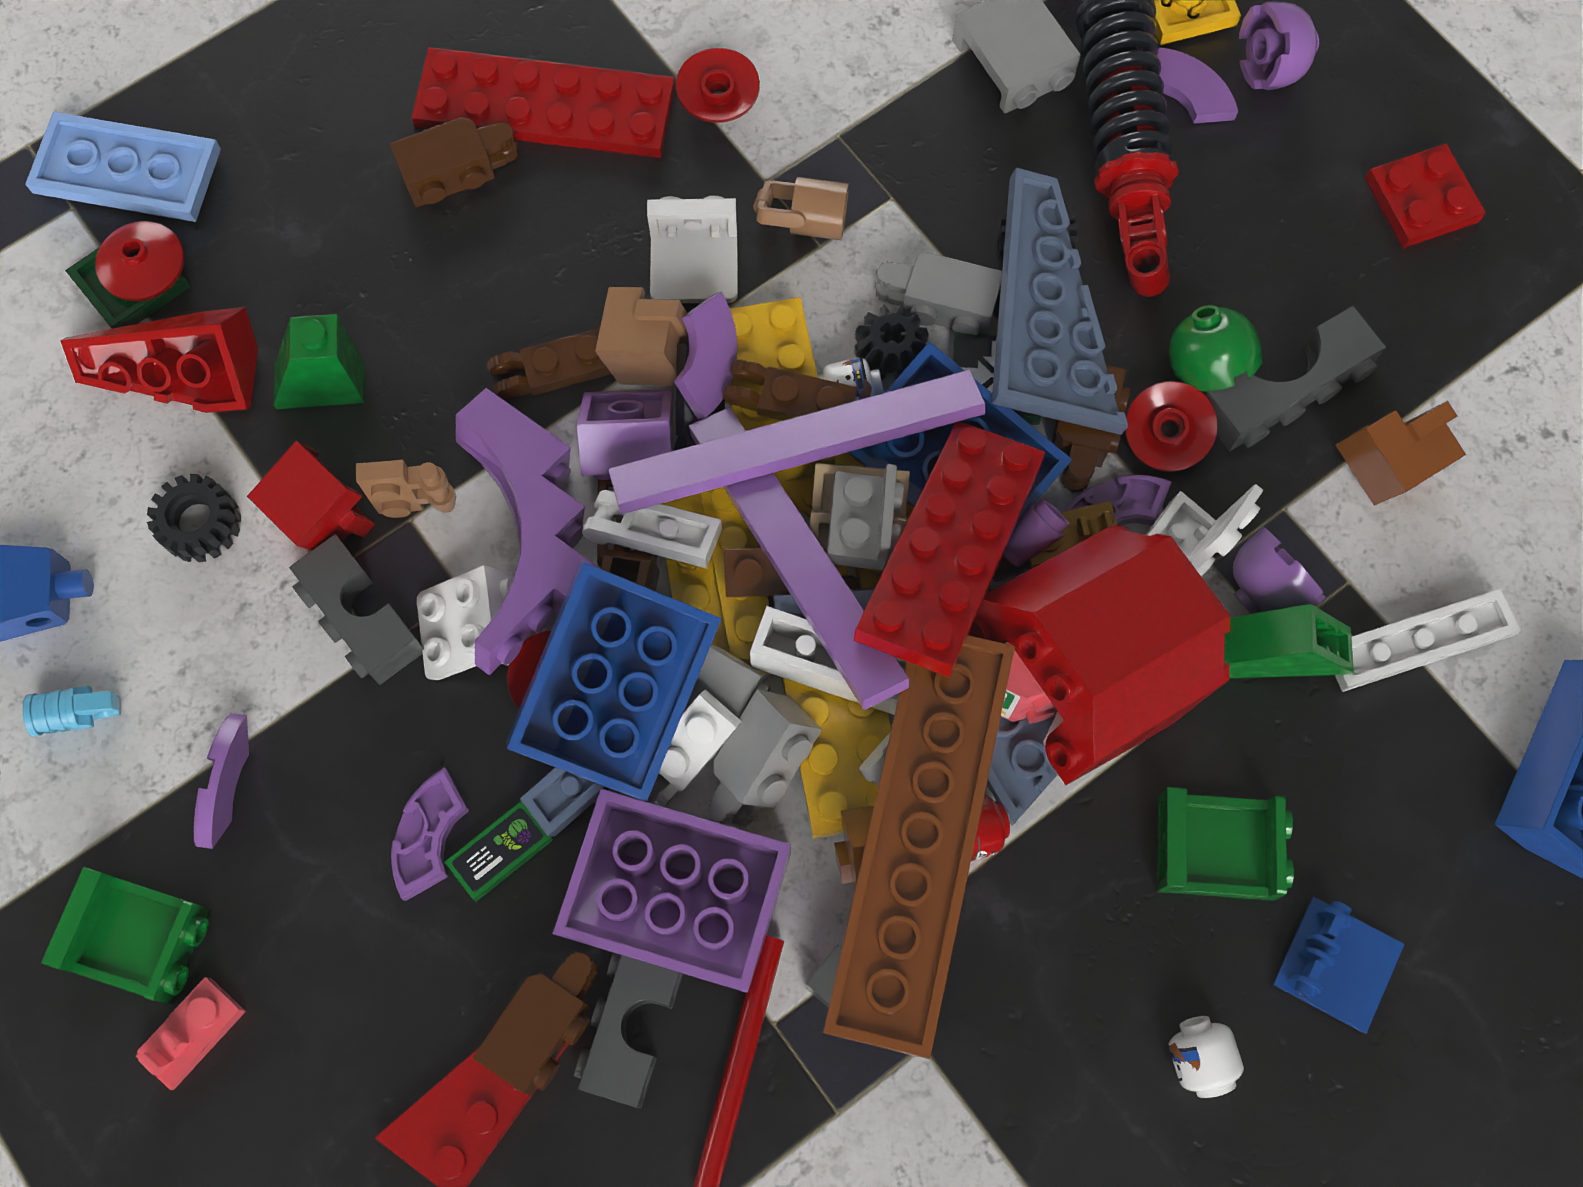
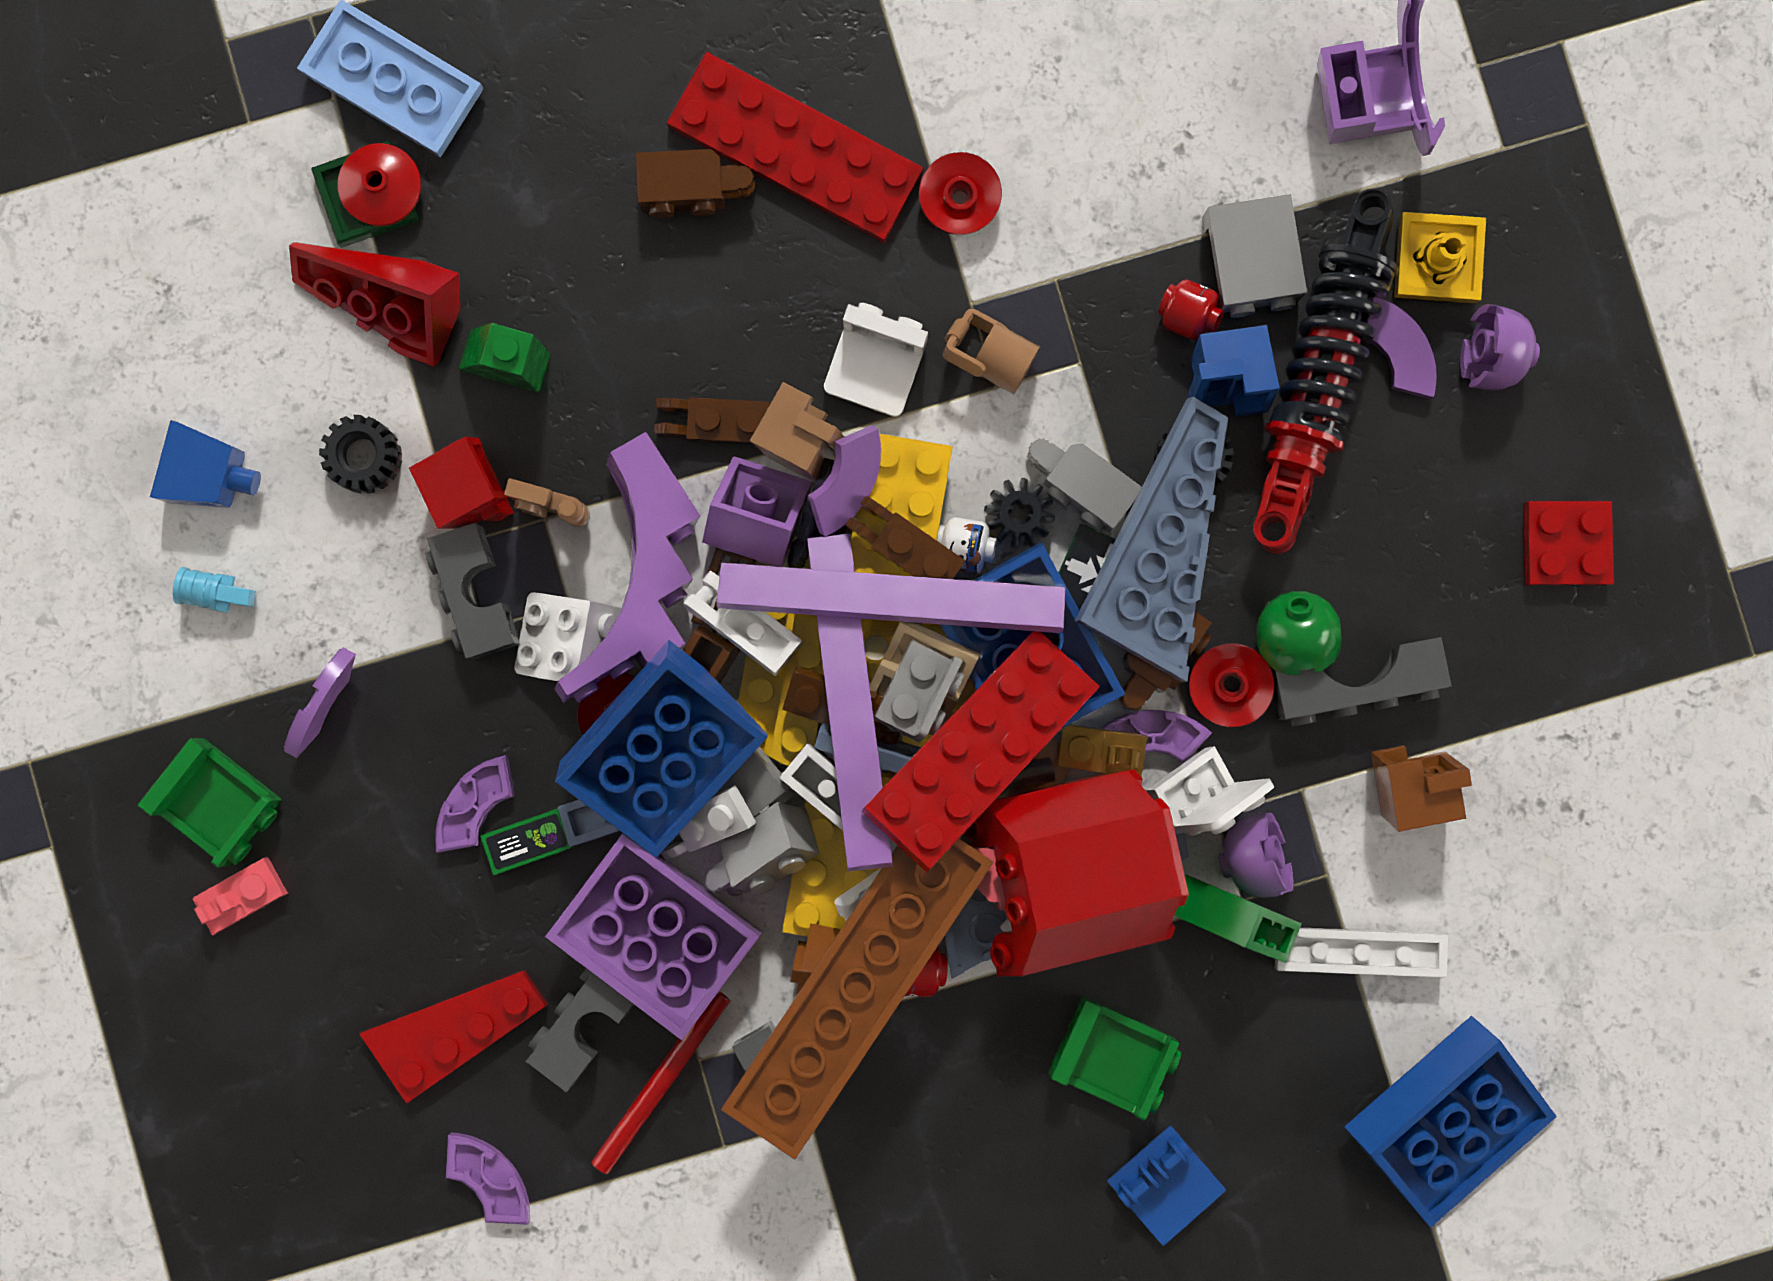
camera: 25 degrees right, 15 degrees up
reddish brown hinge [473,951,598,1095] -> none
medium lavender cone [1003,498,1069,567] -> none
white head [1168,1016,1244,1098] -> none
none -> red head [1158,279,1224,341]
none -> blue plate [1188,325,1280,417]

